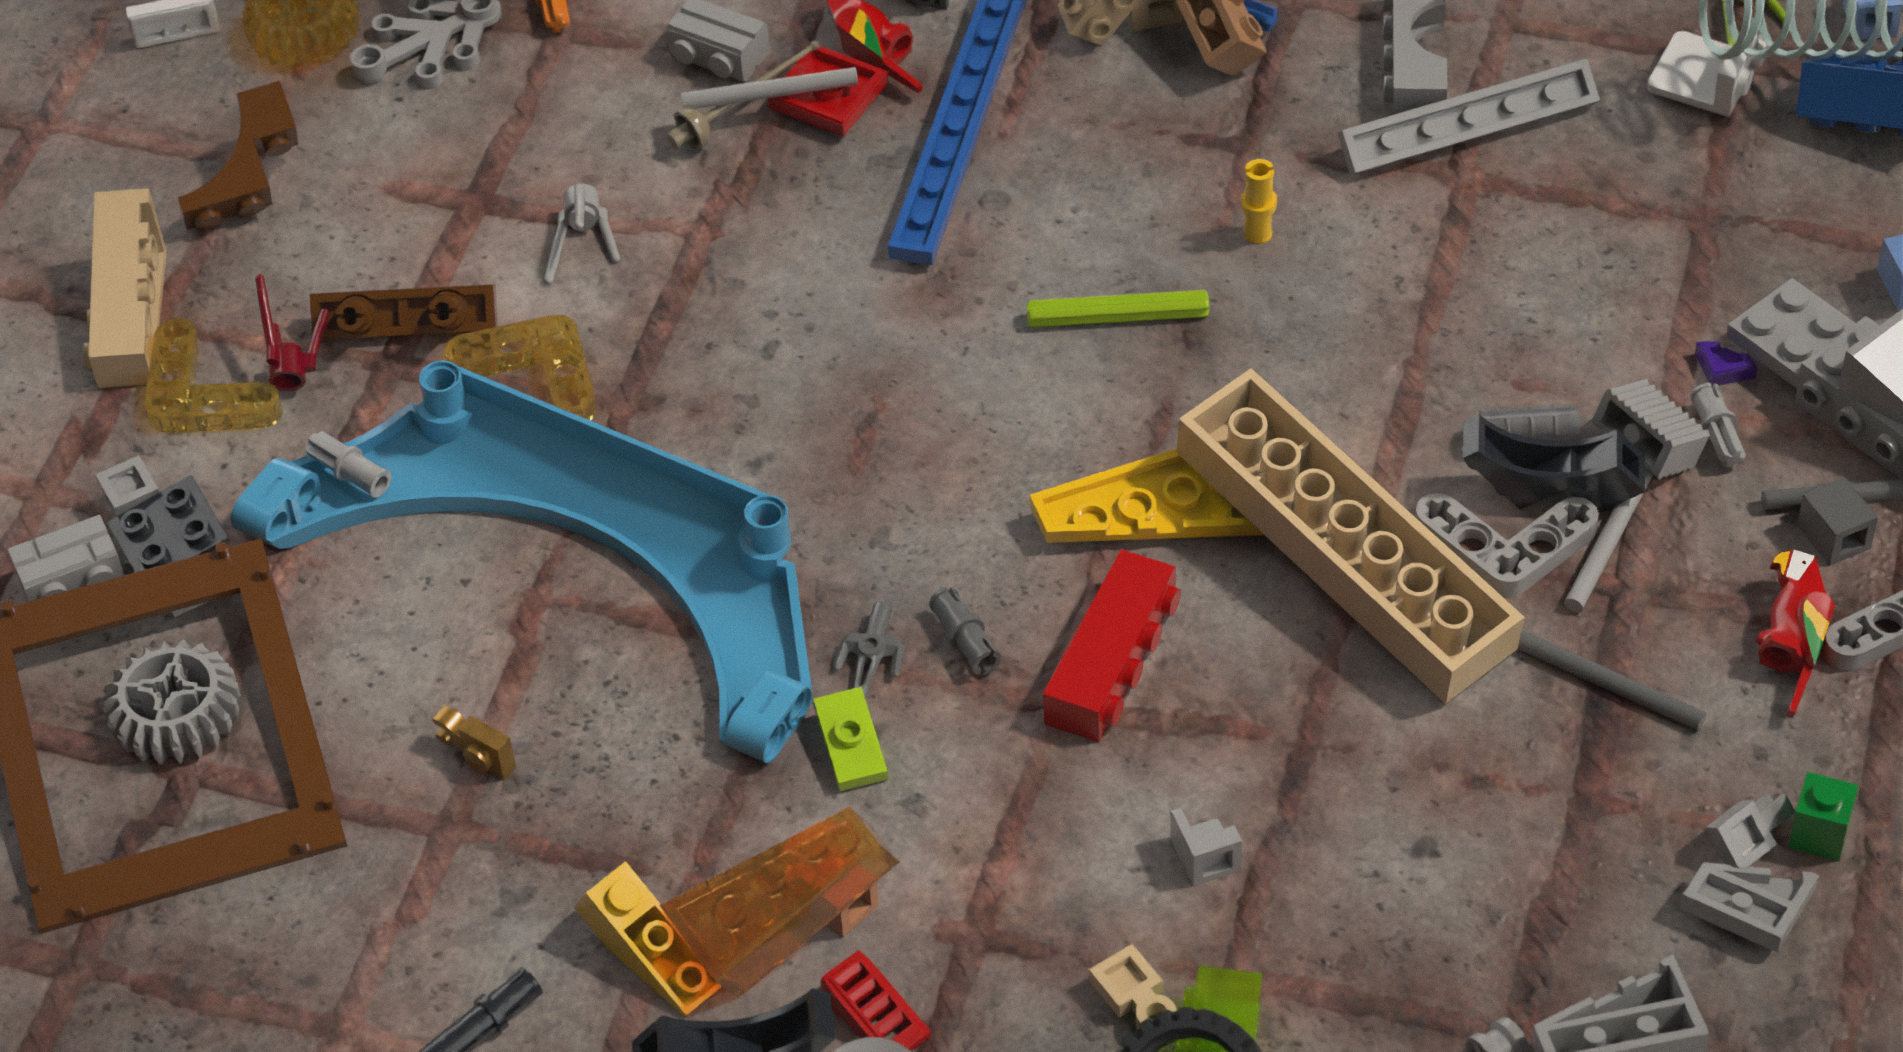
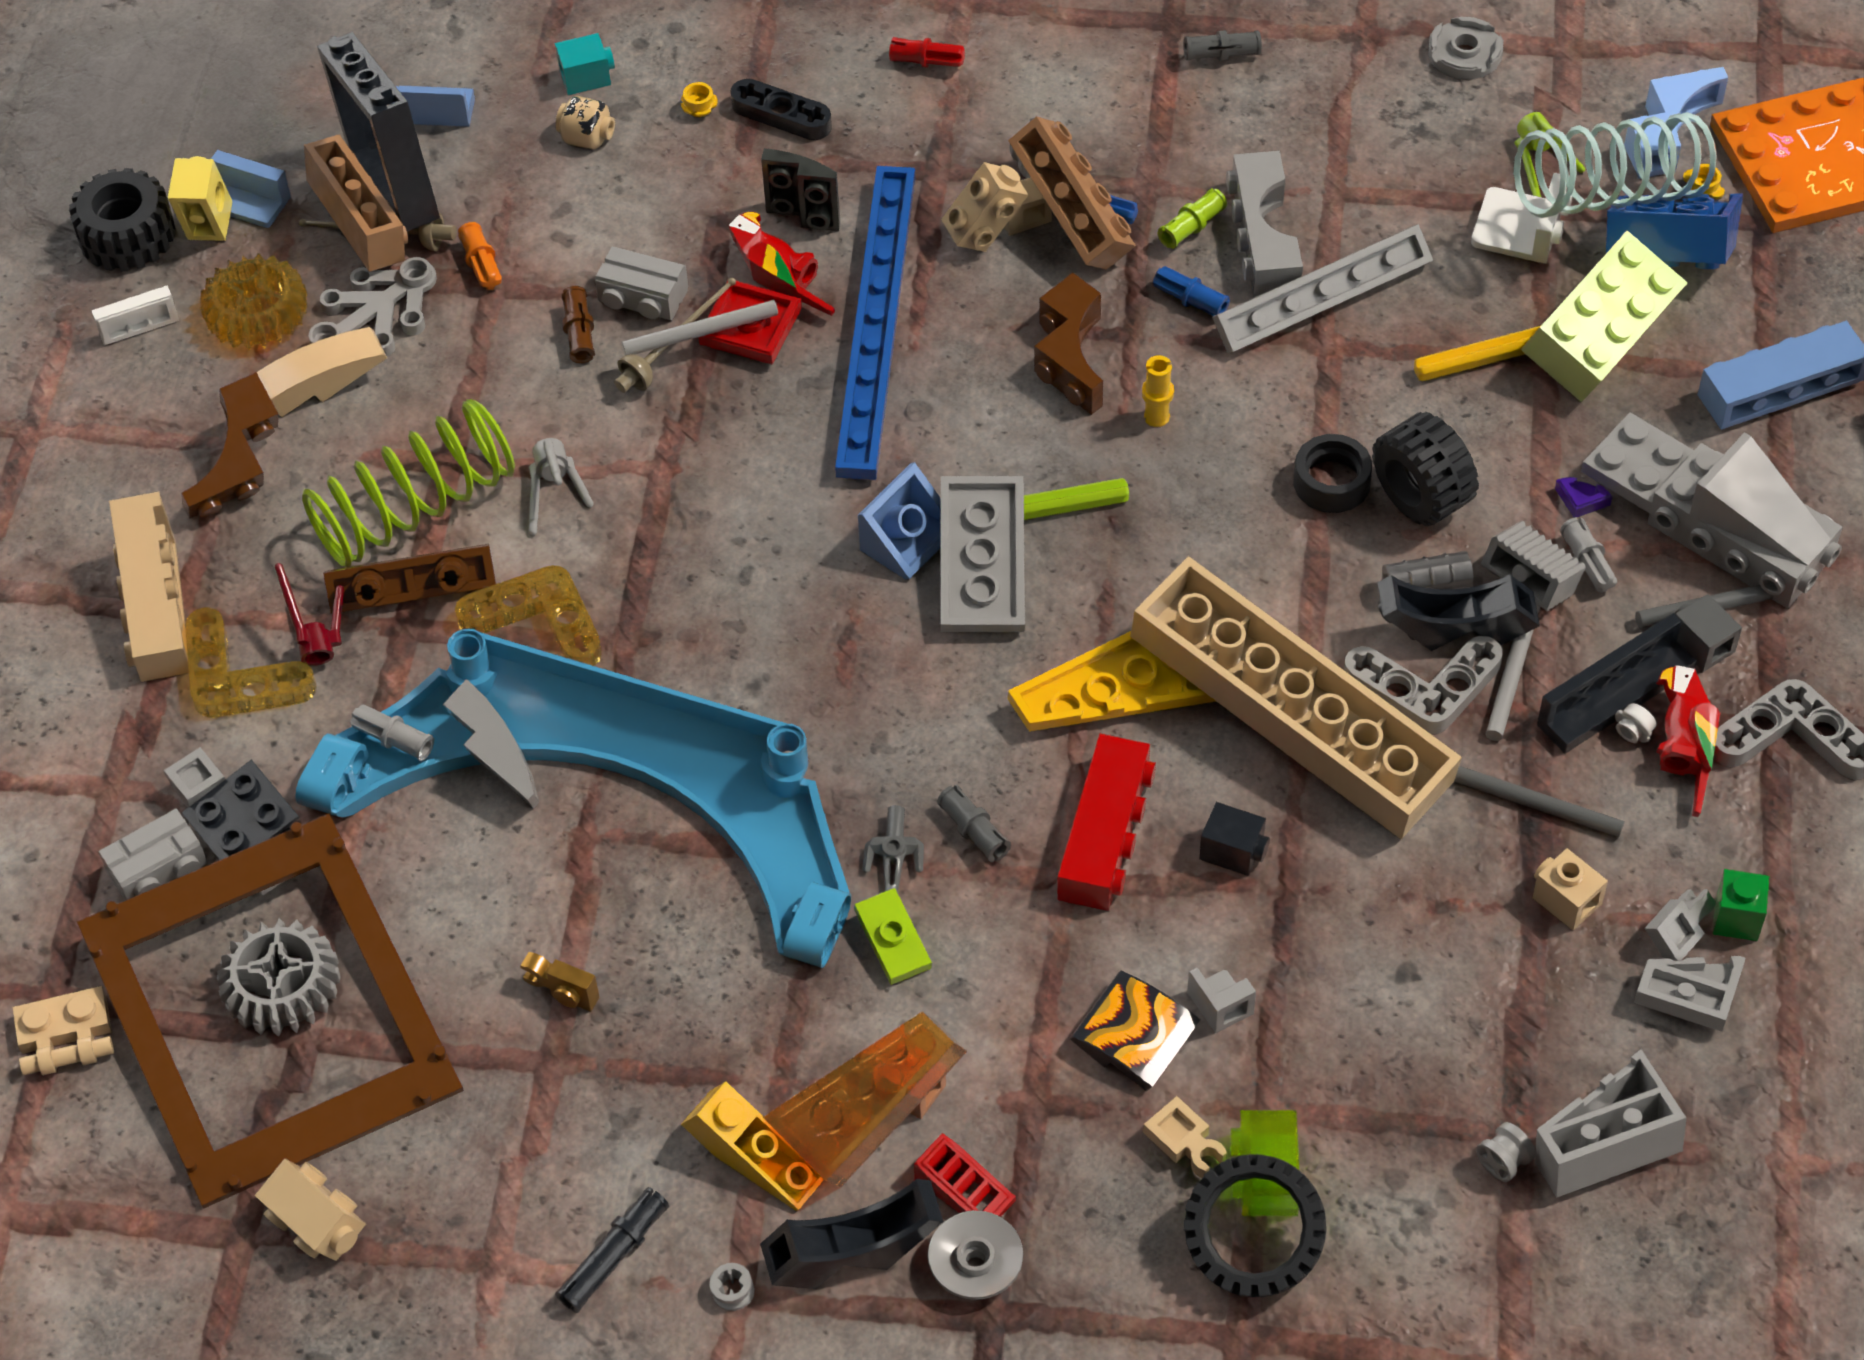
camera: 10 degrees left, 5 degrees up
none -> tan brick [255,1159,366,1261]
none -> tan slope [257,327,387,417]
none -> lime piece [302,399,515,567]
none -> light grey slope [443,679,539,808]
none -> reddish brown pin [561,286,595,363]
none -> medium blue slope [858,462,941,579]
none -> light grey plate [941,476,1025,632]
none -> reddish brown arch [1034,273,1103,415]
none -> slope [1070,971,1201,1091]
none -> blue axle [1153,266,1230,316]
none -> lime pin [1157,188,1227,249]
none -> black brick [1199,801,1270,876]
none -> black tyre [1293,434,1373,513]
none -> black tyre [1372,412,1479,526]
none -> yellow axle [1414,325,1542,381]
none -> yellowish green brick [1521,231,1687,402]
none -> tan brick [1533,848,1608,930]
none -> black fence [1537,613,1697,754]
none -> white plate [1615,703,1656,743]

